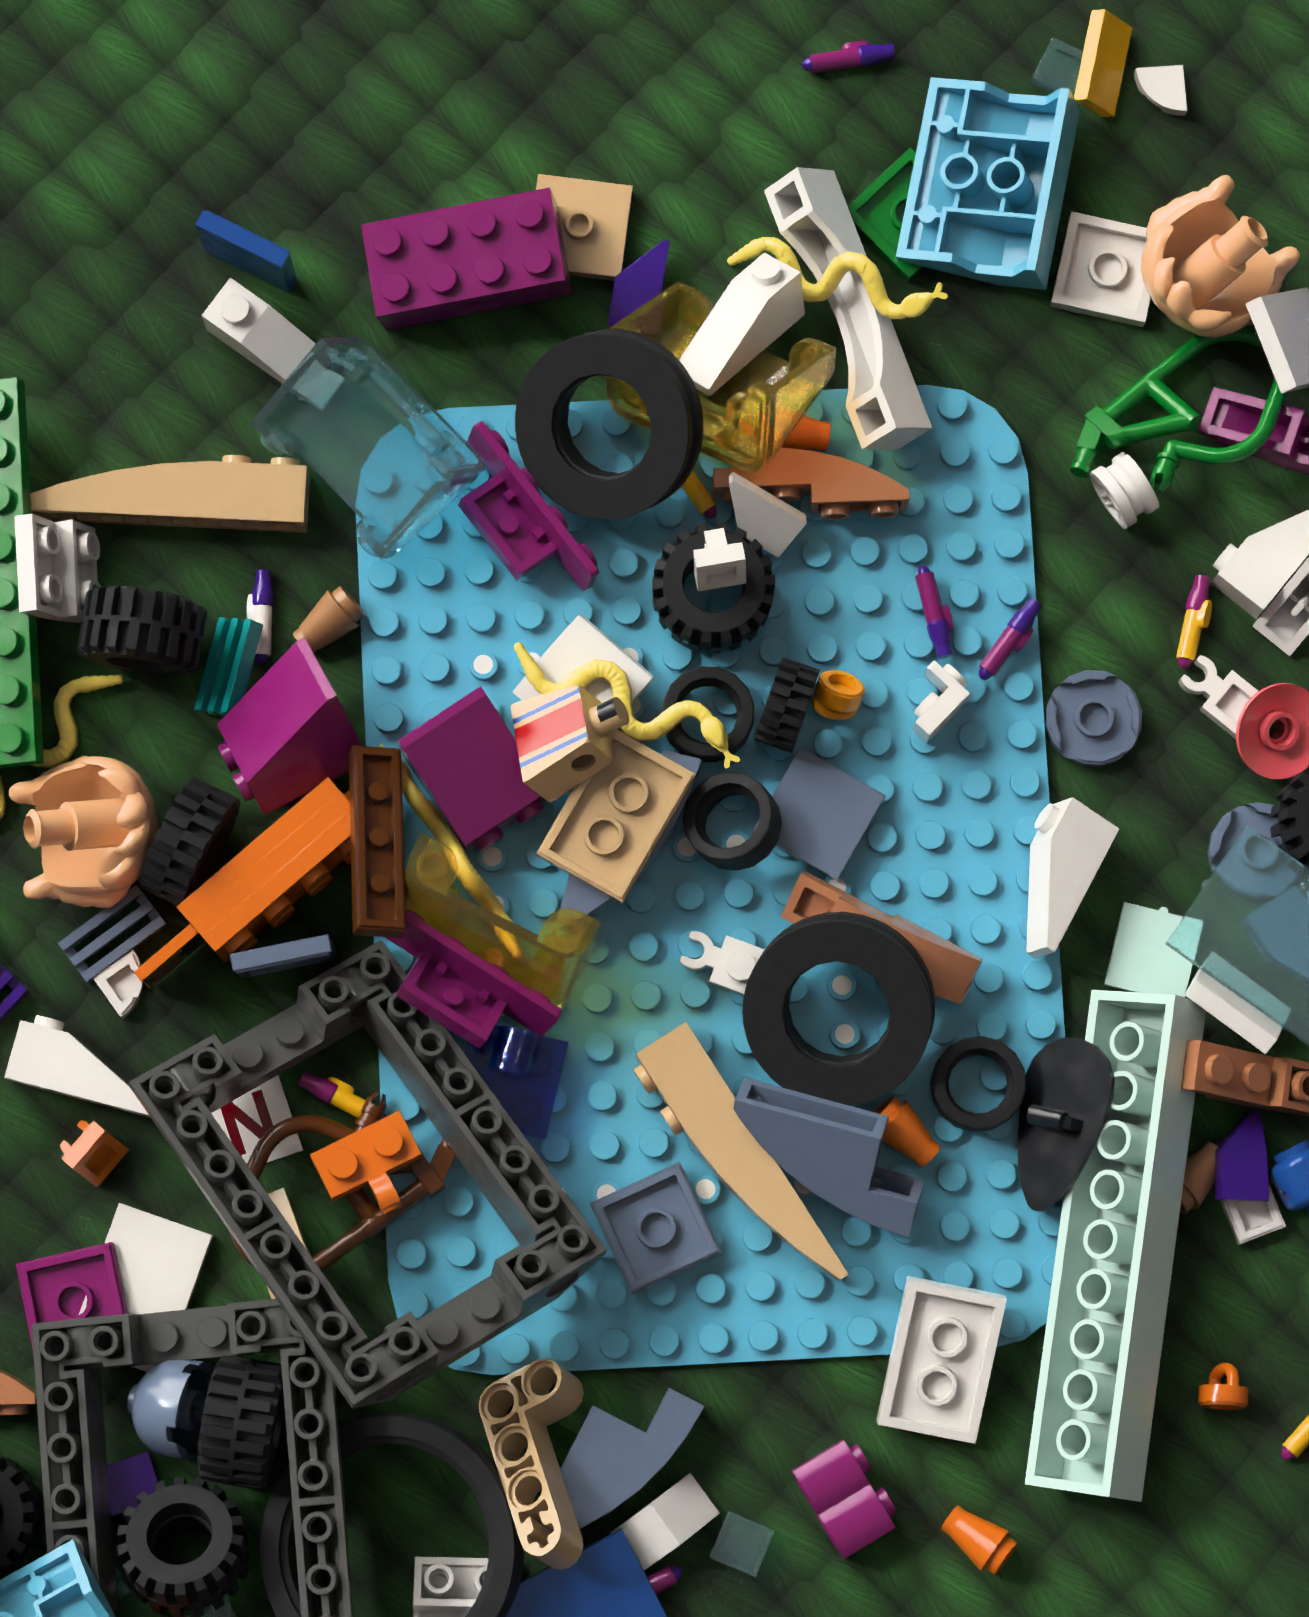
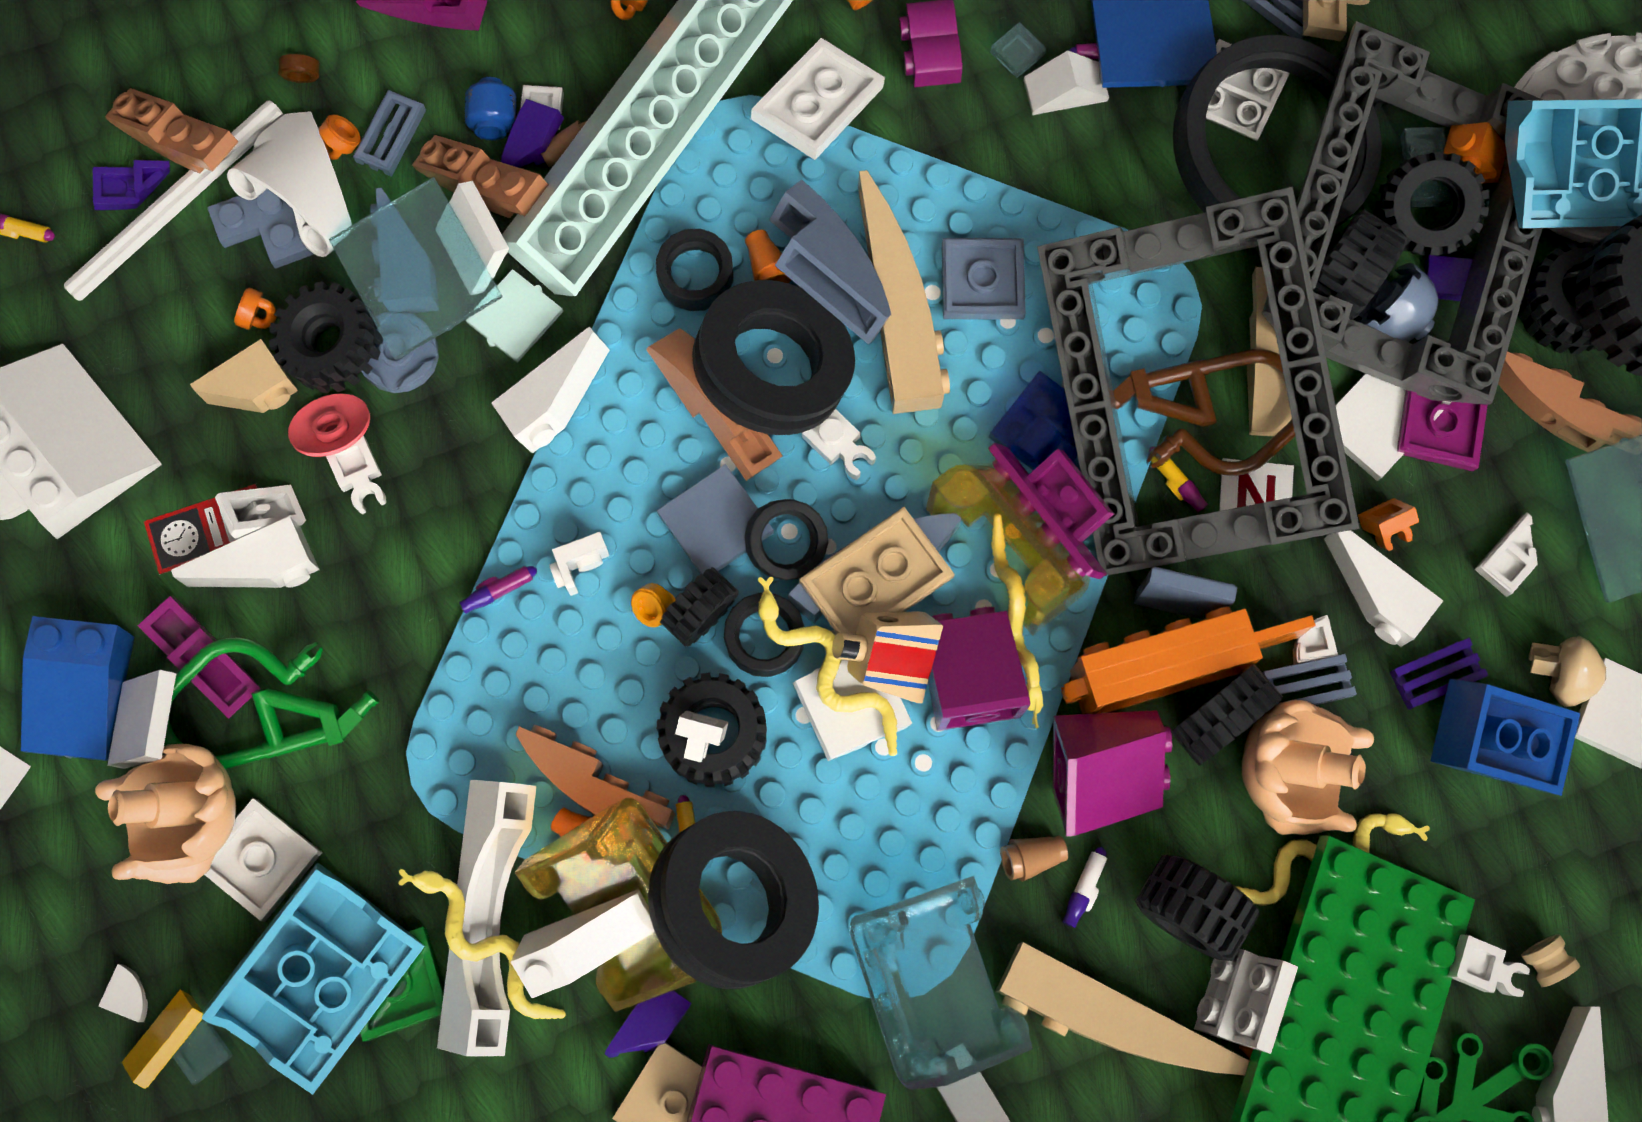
camera: 155 degrees left, 5 degrees down
teal tile [194,617,263,716] -> none
orange plate [310,1110,422,1215] -> none
reddish brown tile [349,745,406,938] -> none
magenta bracket [458,421,599,591] -> none
tan beam [479,1358,584,1570] -> none
sand blue slope [547,1388,704,1532] -> none
white tile [728,472,807,558] -> none
piece [915,565,954,659] -> none
black shield [1018,1038,1115,1212] -> none
sand blue tile [1045,670,1142,767] -> none
white wheel [1089,452,1159,529] -> none
yellow piece [1176,575,1212,669] -> none

